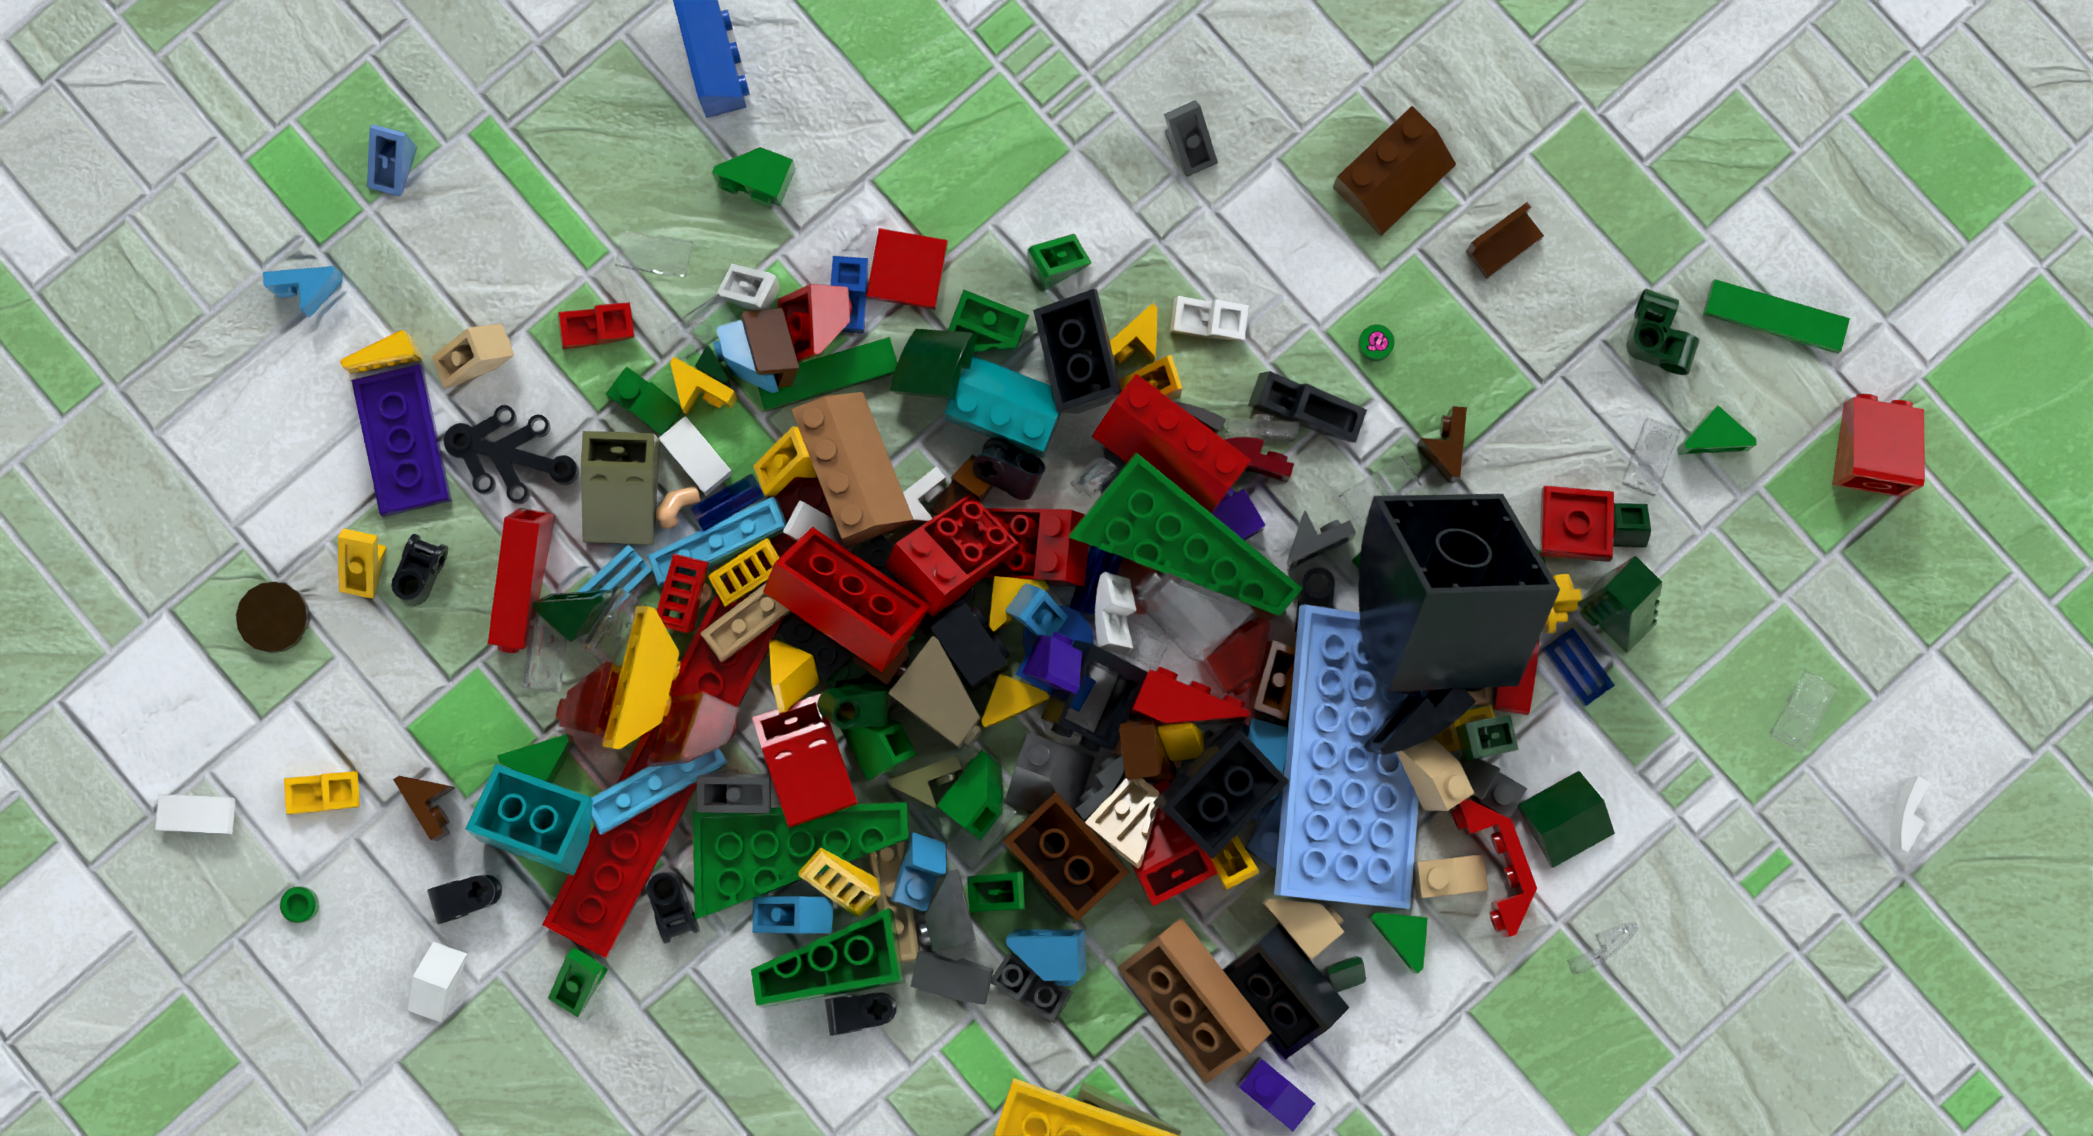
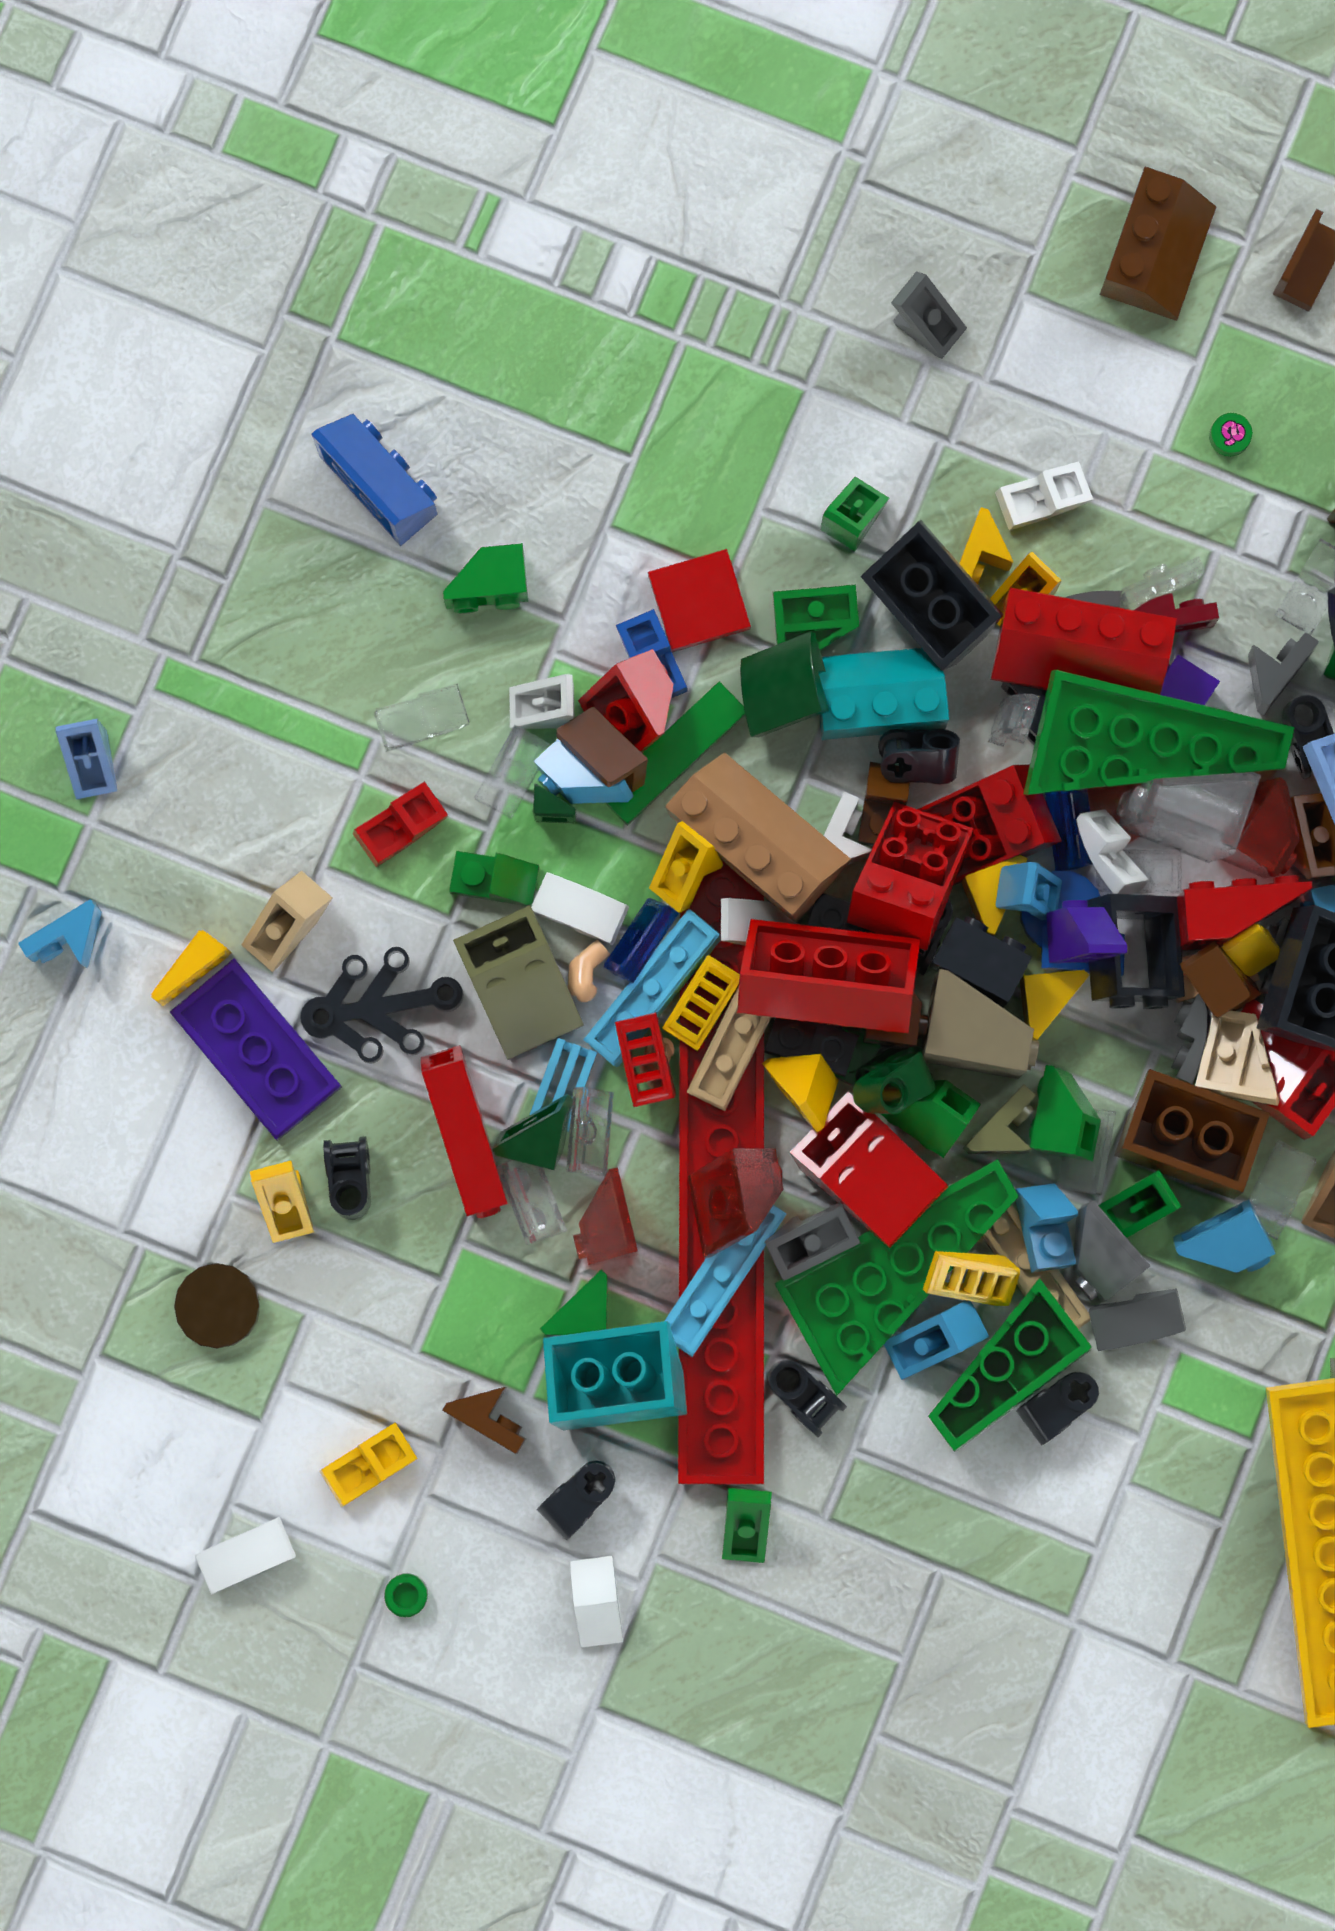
camera: 25 degrees left, 0 degrees up
yellow wedge [601,606,680,750] -> none
yellow slope [670,356,738,416] -> none
dark grey slope [991,951,1073,1023] -> none
flat silver slope [1004,732,1095,813] -> none
black slope [1248,371,1367,443] -> none

